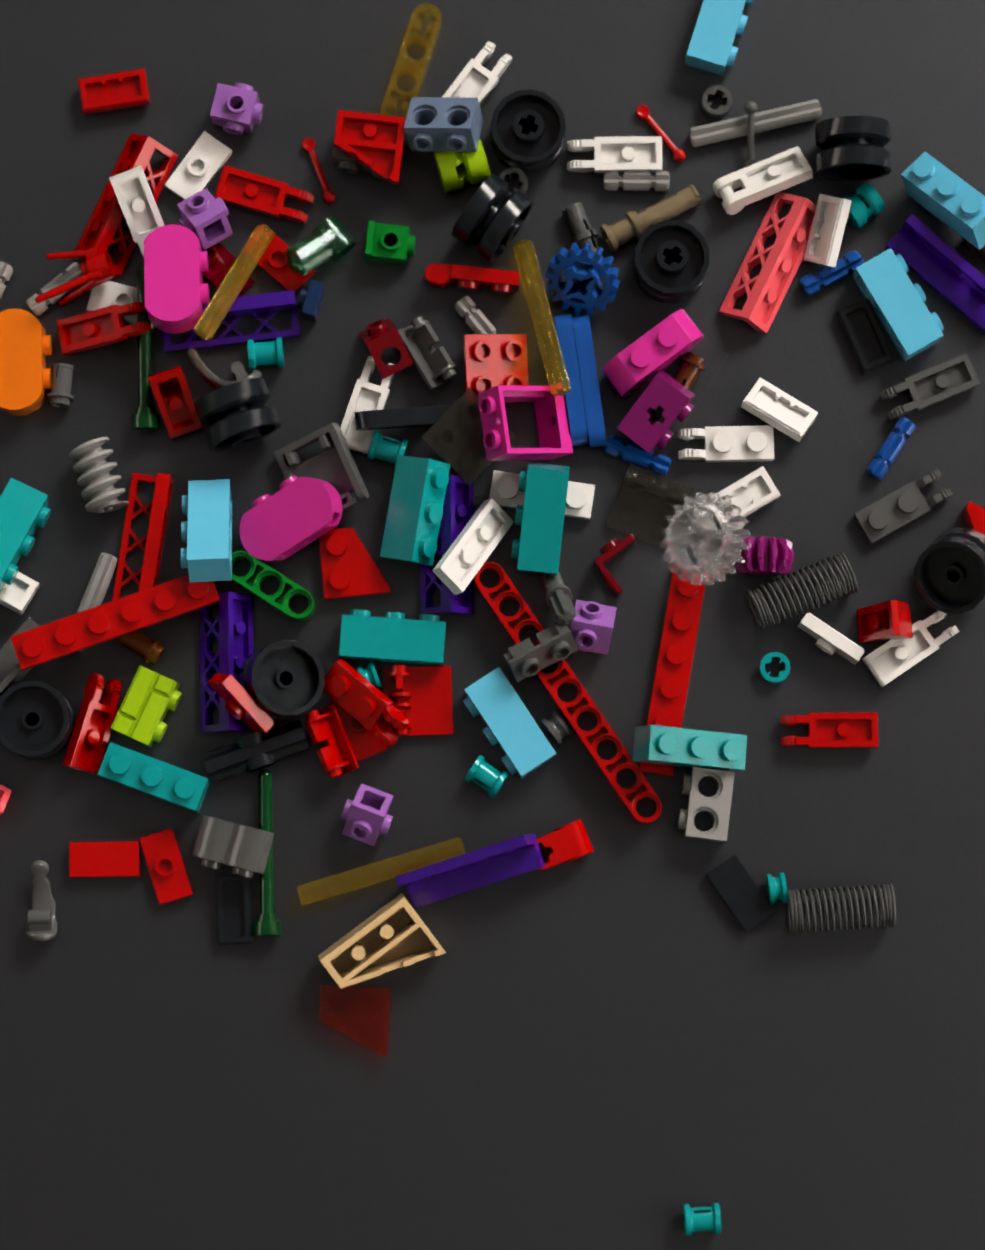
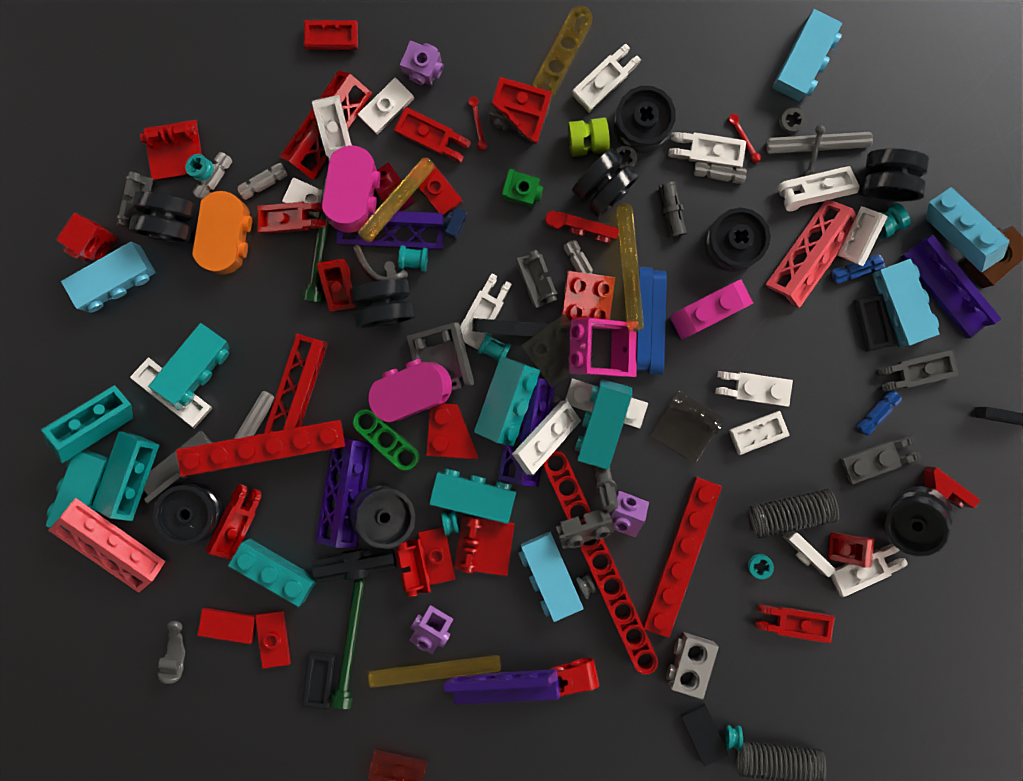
camera: 15 degrees right, 5 degrees up
red plant [35,247,116,306] -> none
dark grey pin [47,363,74,408] -> none
light grey piece [69,437,129,513] -> none
lime brick [110,665,182,747] -> none
reddish brown pin [119,630,166,665] -> none
medium lavender brick [177,188,233,250] -> none
medium azure brick [180,479,233,582] -> none
dark grey brick [192,815,275,878] -> none
red plate [208,673,274,733] -> none
clear green piece [285,215,356,276] -> none
tan wedge [318,893,446,988] -> none
red hinge [323,659,409,747] -> none
dark red bracket [359,318,413,379] -> none
sand blue brick [404,97,484,152] -> none
teal bush [464,755,510,799] -> none
blue gear [545,242,620,316] -> none
dark red bracket [593,533,636,598] -> none
dark tan pin [600,184,702,253] -> none
blue axle [605,435,671,476] -> none
magenta brick [617,370,695,453] -> none
teal brick [632,725,747,771] -> none
clear gear [658,492,751,586] -> none
reddish brown pin [674,352,706,391] -> none
magenta gear [735,536,794,576] -> none
white plate [741,378,818,442] -> none

